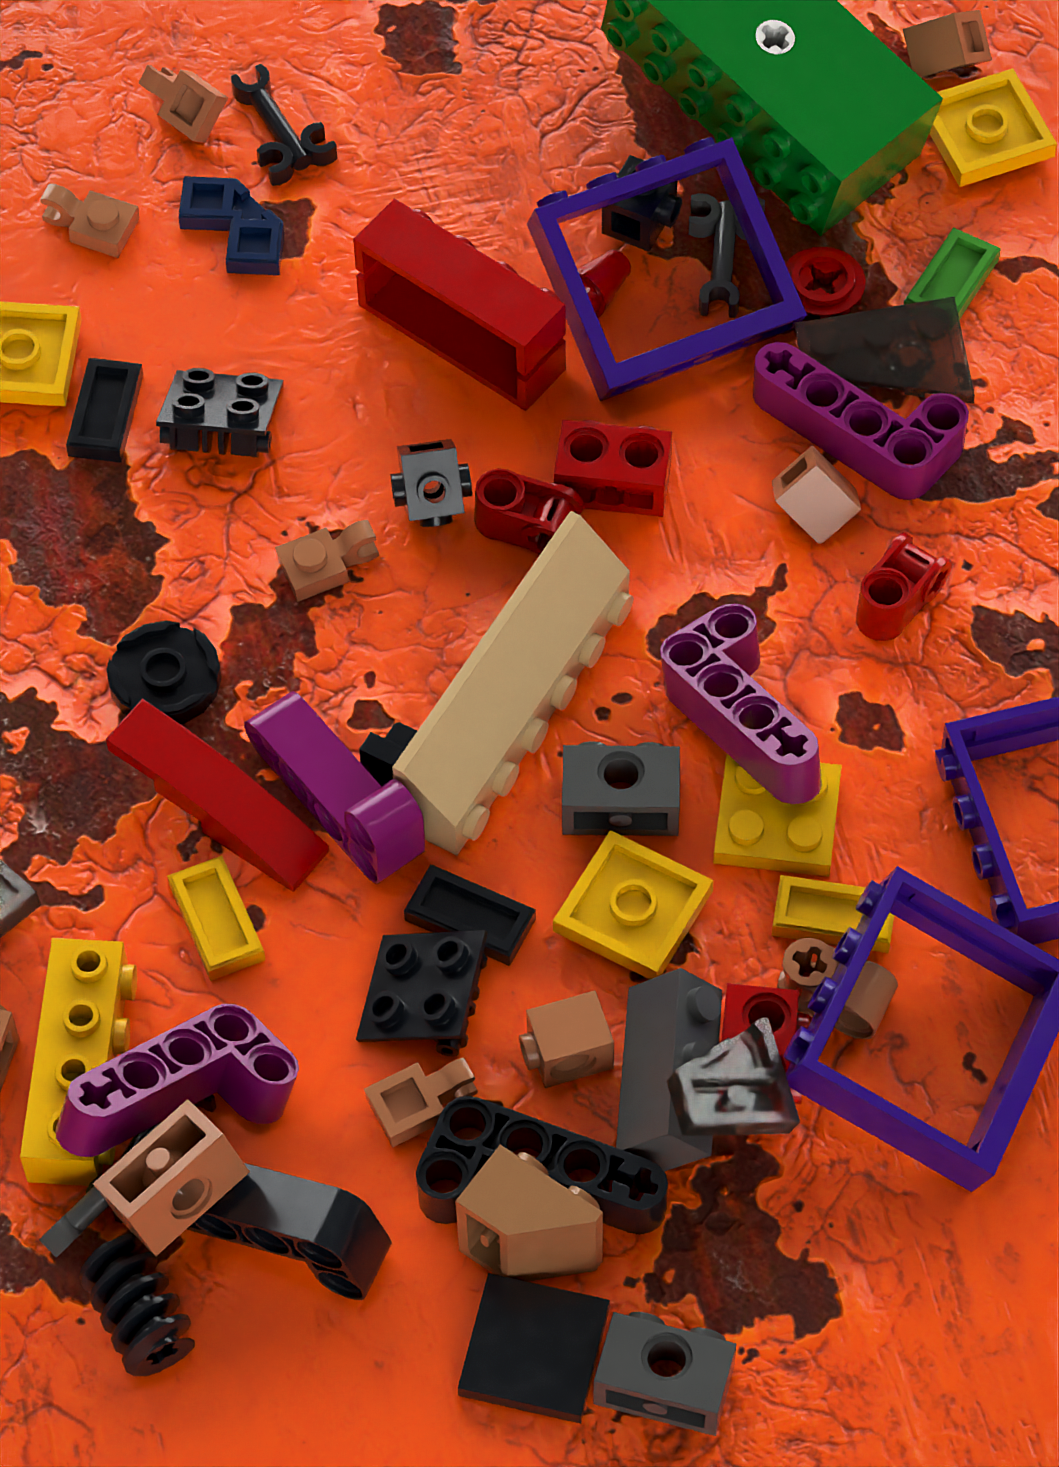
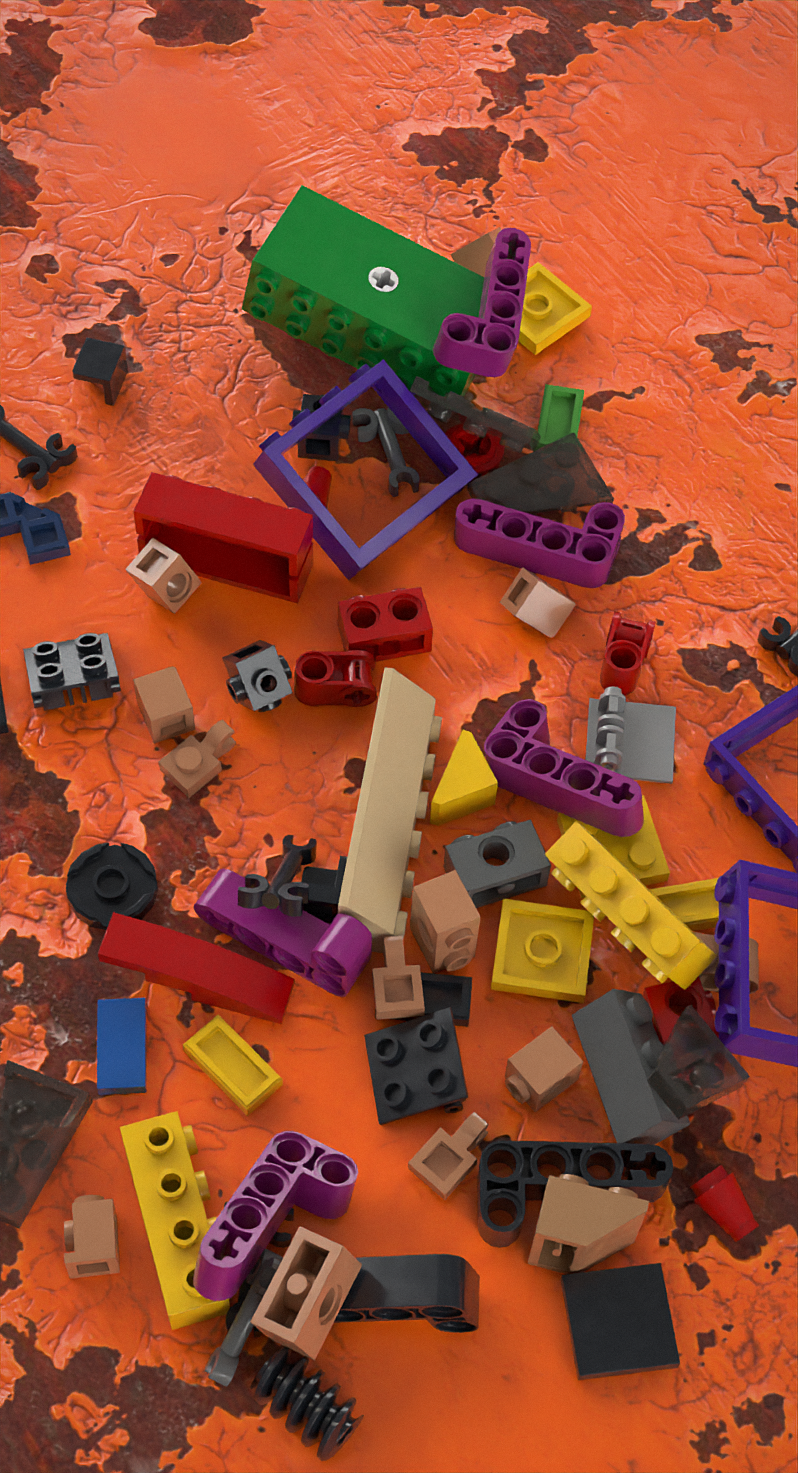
camera: 25 degrees left, 0 degrees up
dark grey brick [593,1312,737,1436] -> none
none -> black panel [72,337,128,406]
none -> blue tile [97,998,147,1095]
none -> nougat brick [125,538,202,614]
none -> nougat panel [133,666,195,744]
none -> black bar [238,835,317,917]
none -> nougat plate [372,936,425,1020]
none -> clear smoke wing [410,376,541,453]
none -> nougat brick [410,870,481,974]
none -> yellow slope [430,729,498,826]
none -> magenta beam [433,227,531,377]
none -> yellow brick [544,821,717,990]
none -> light grey hinge [585,686,676,784]
none -> red cone [690,1164,759,1243]

